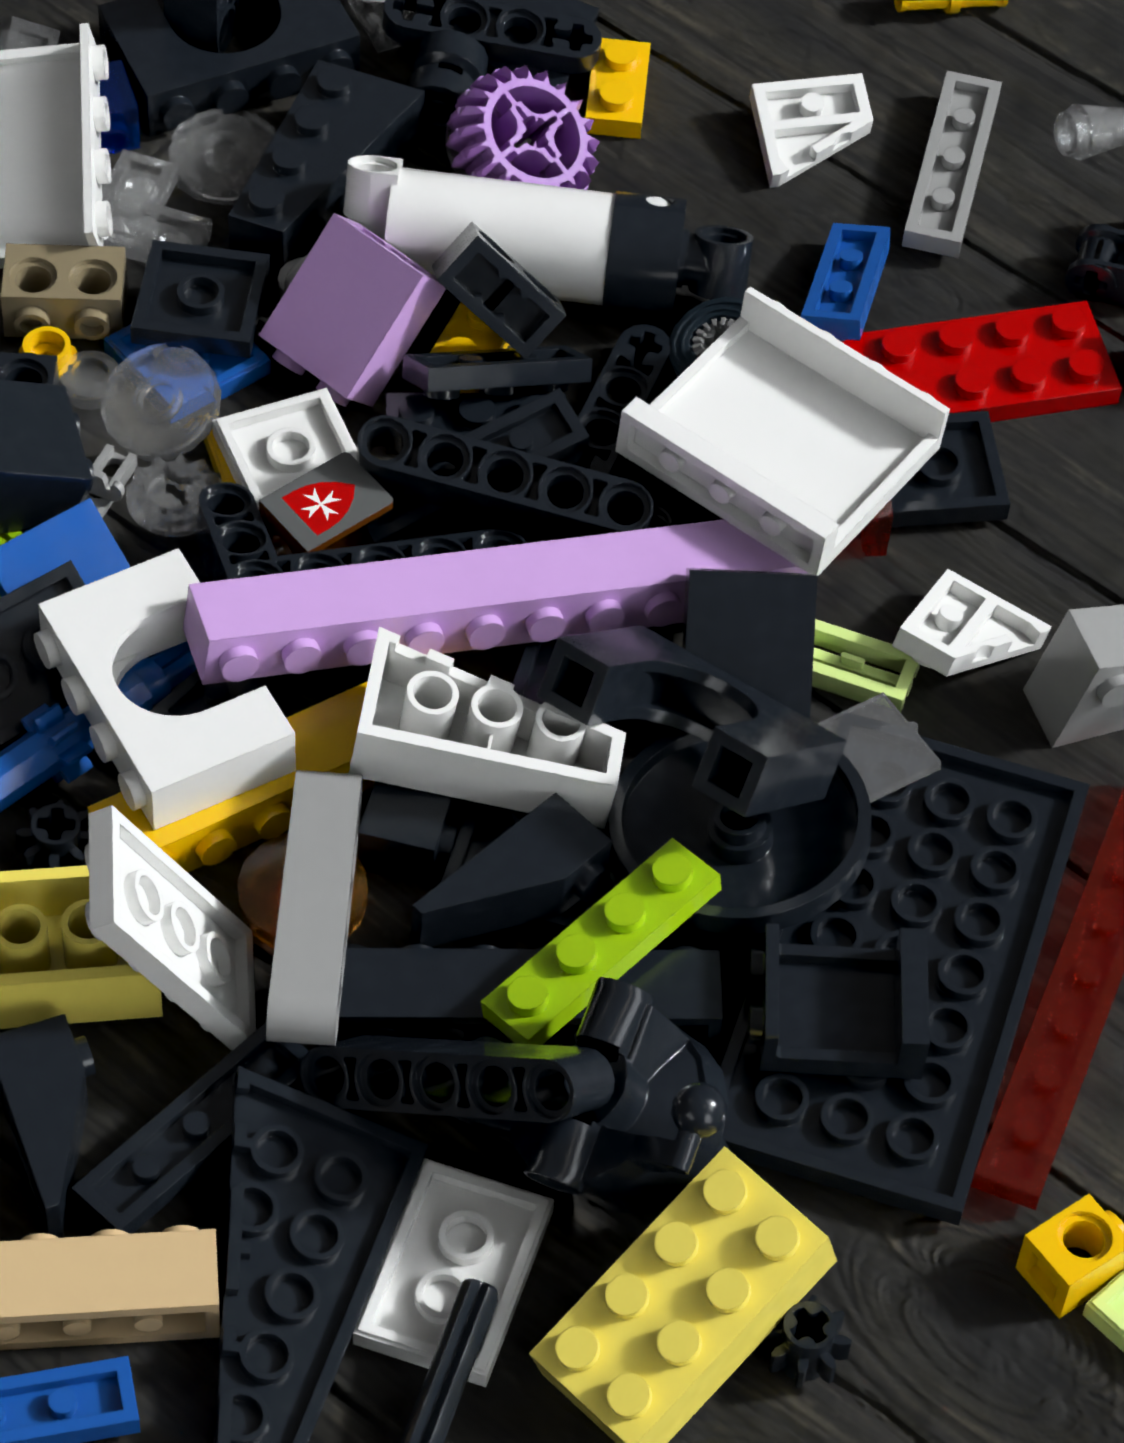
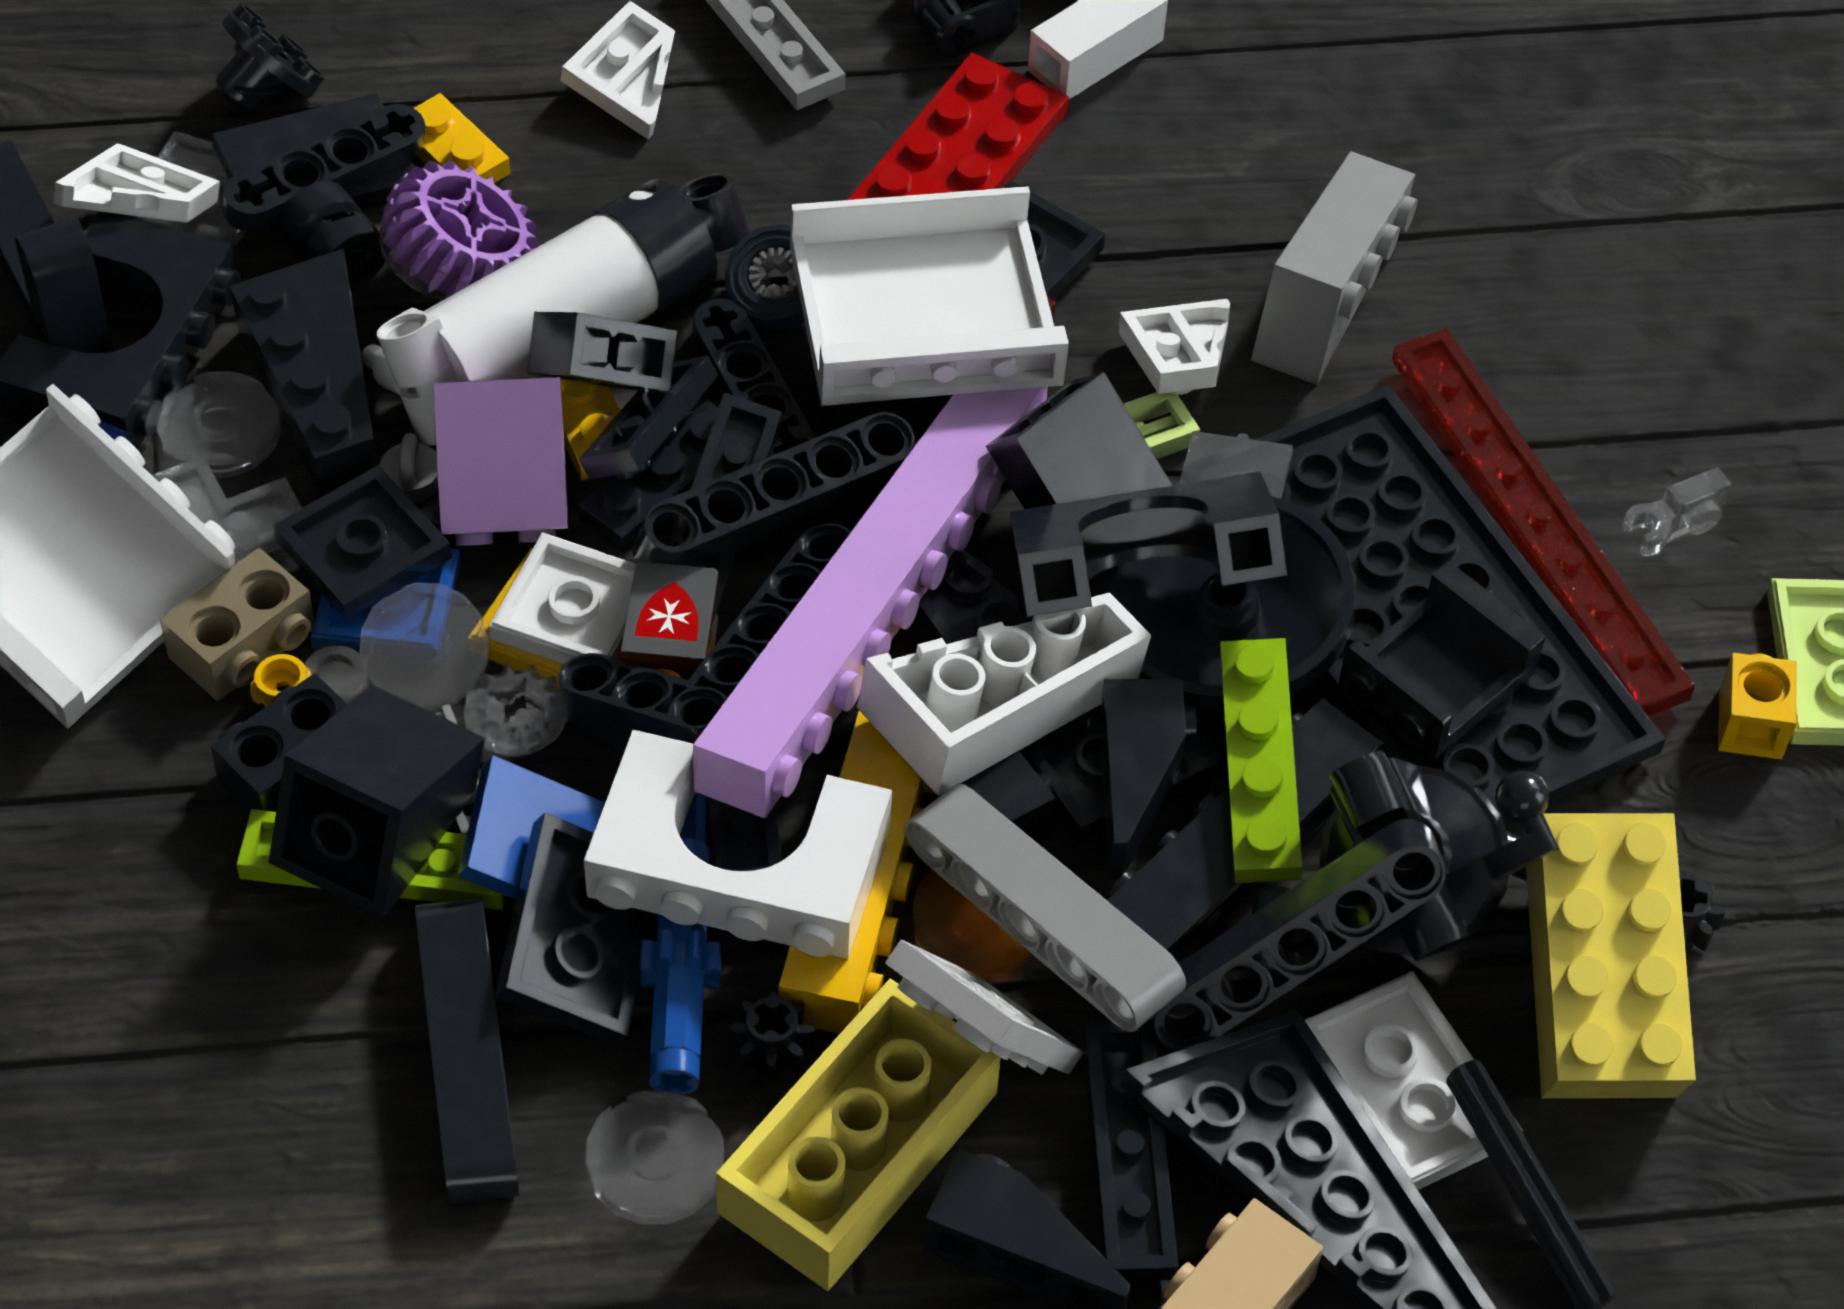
camera: 45 degrees left, 0 degrees up
blue plate [801,223,890,341] -> none

